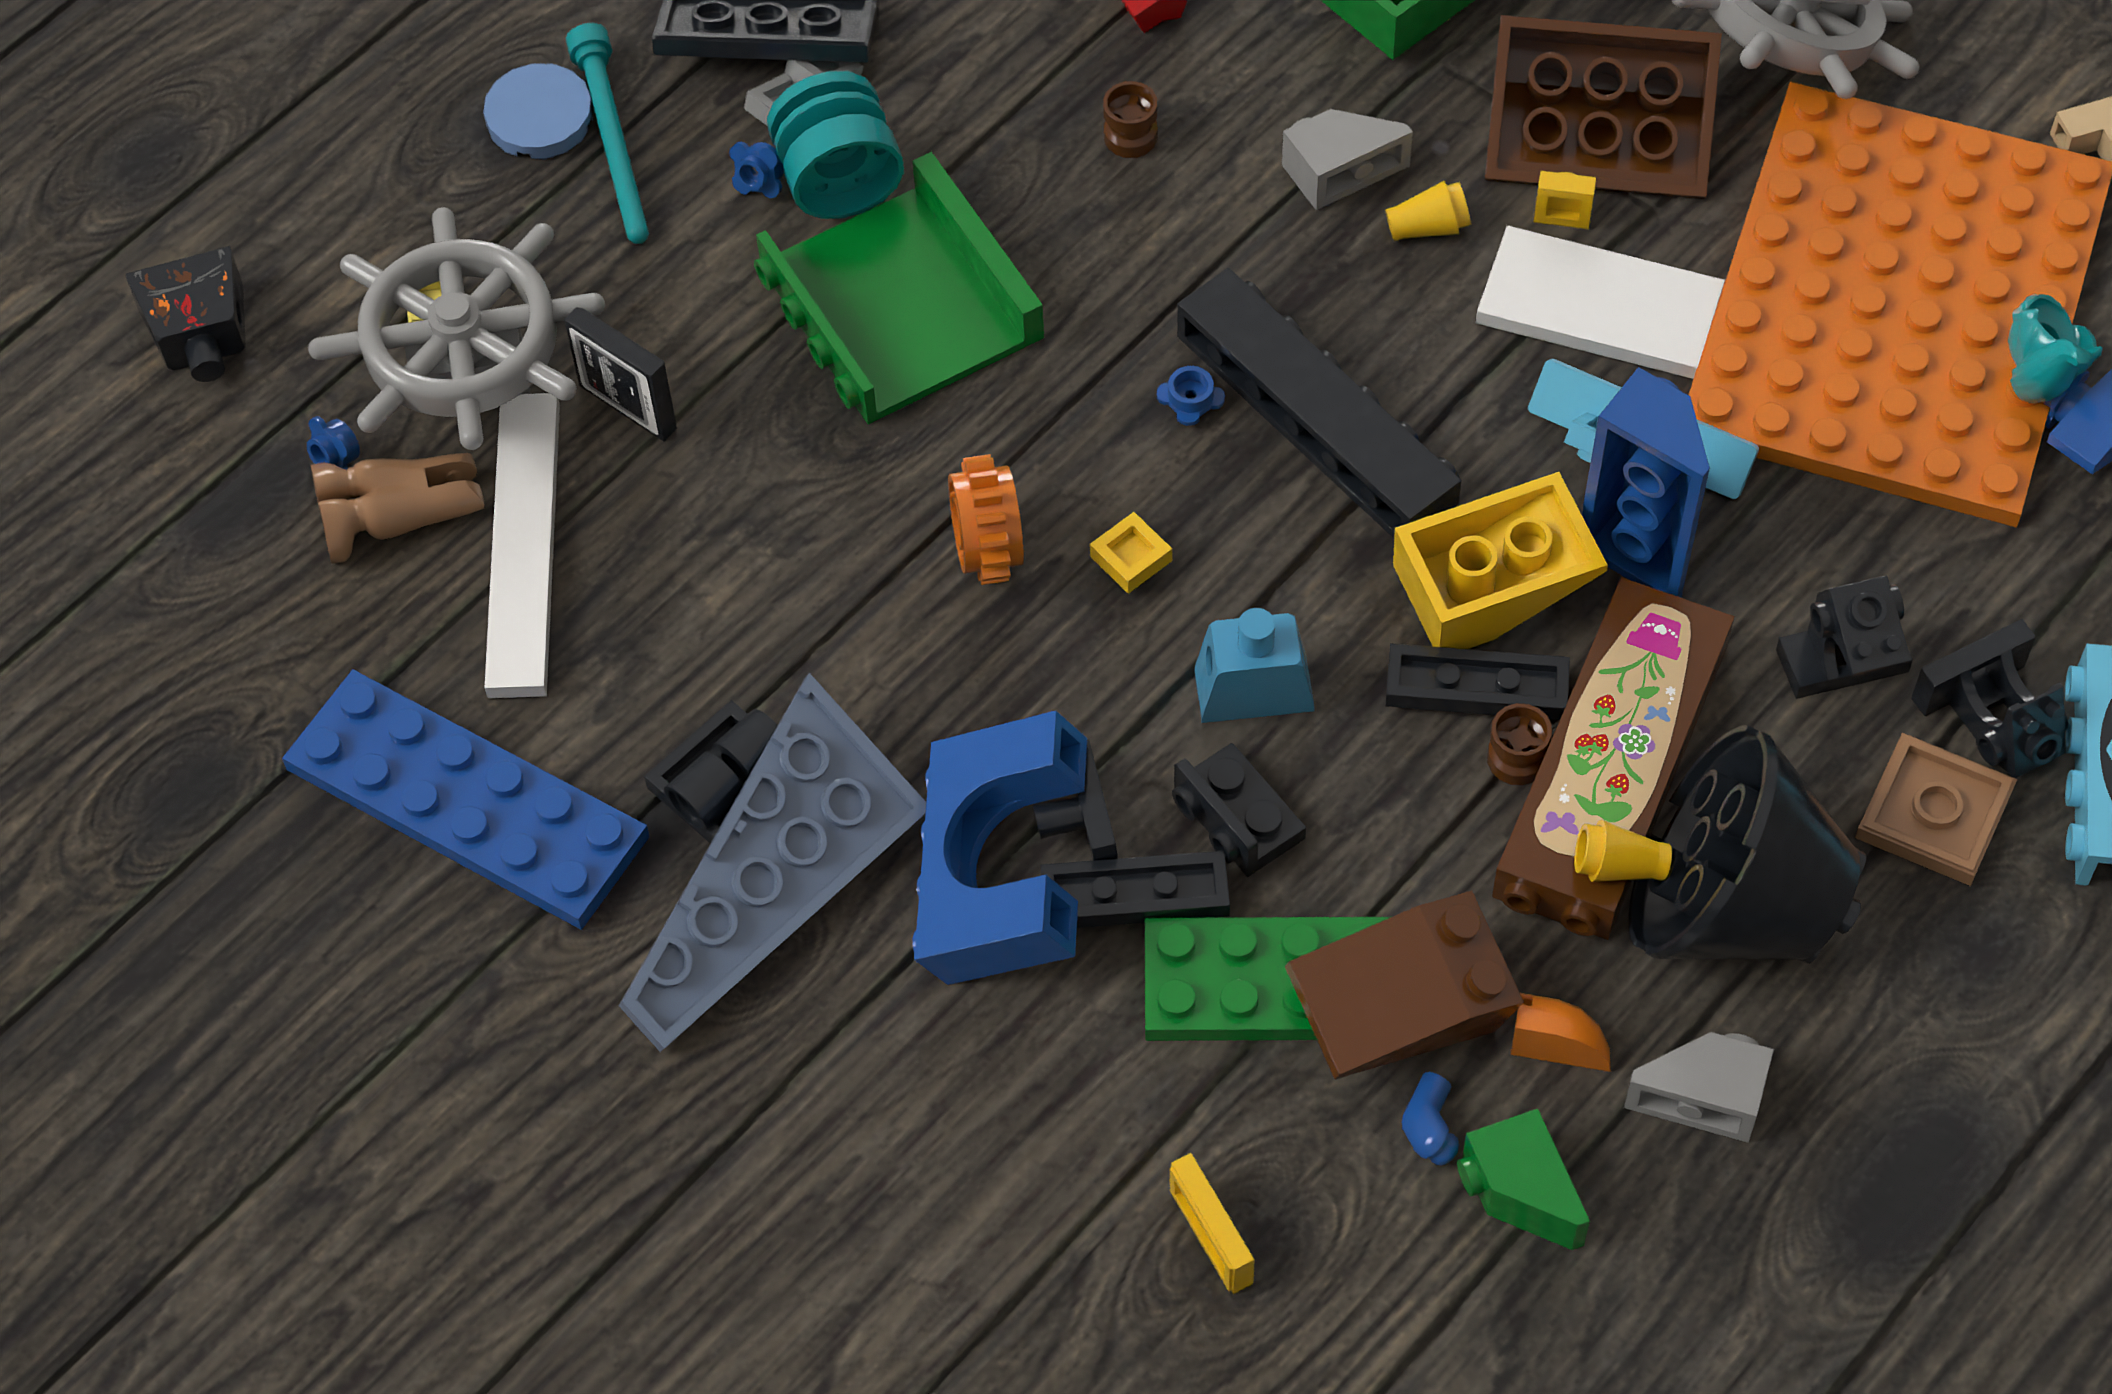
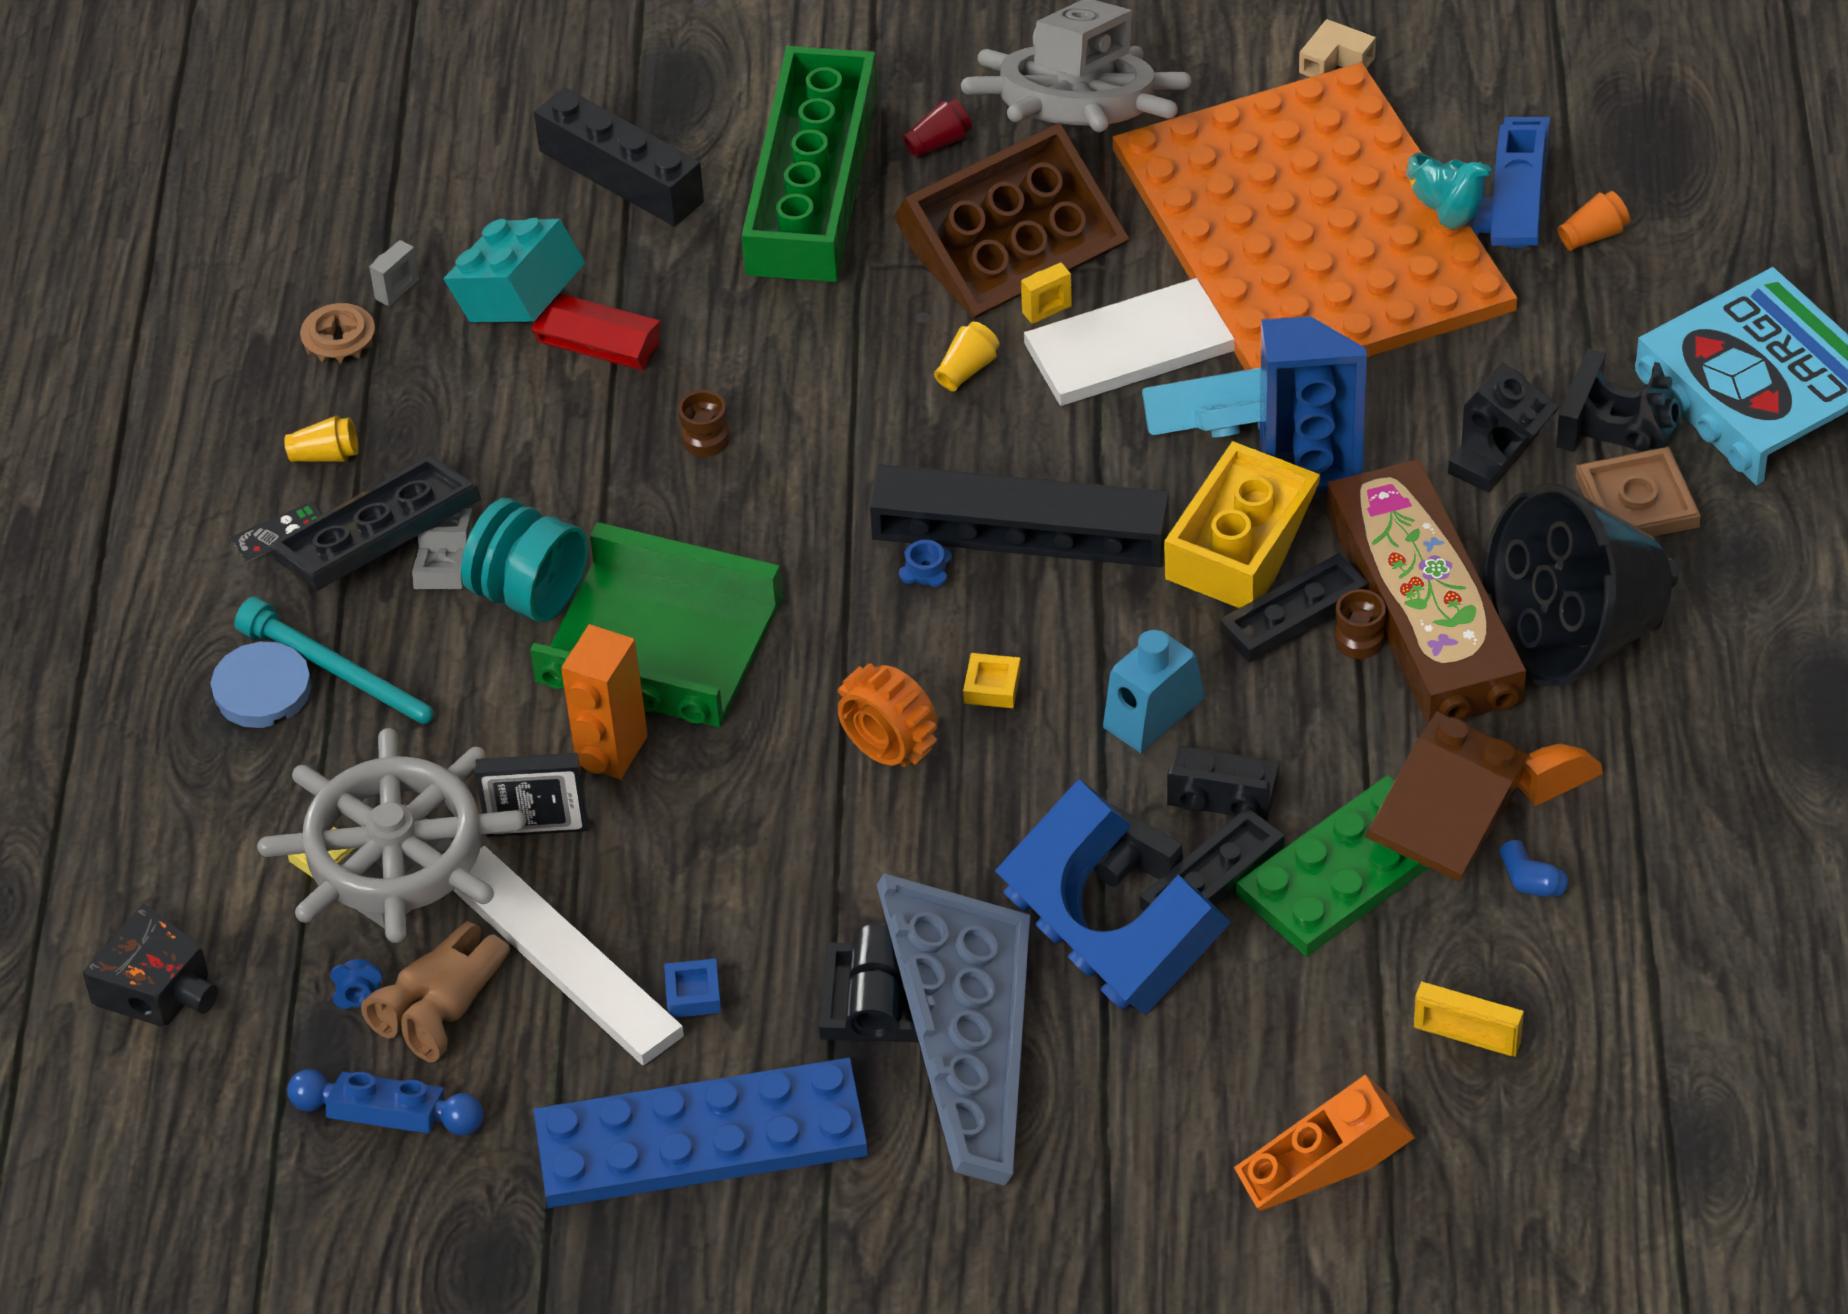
camera: 40 degrees left, 10 degrees down
blue plate [729,142,784,198] -> none
light grey slope [1282,109,1413,210] -> none
green slope [1457,1109,1590,1250] -> none
yellow cone [1574,820,1672,882] -> none
light grey slope [1624,1032,1774,1142] -> none
none -> blue plate [287,1069,484,1136]
none -> orange brick [561,624,648,780]
none -> blue plate [664,958,721,1018]
none -> orange slope [1234,1074,1415,1211]

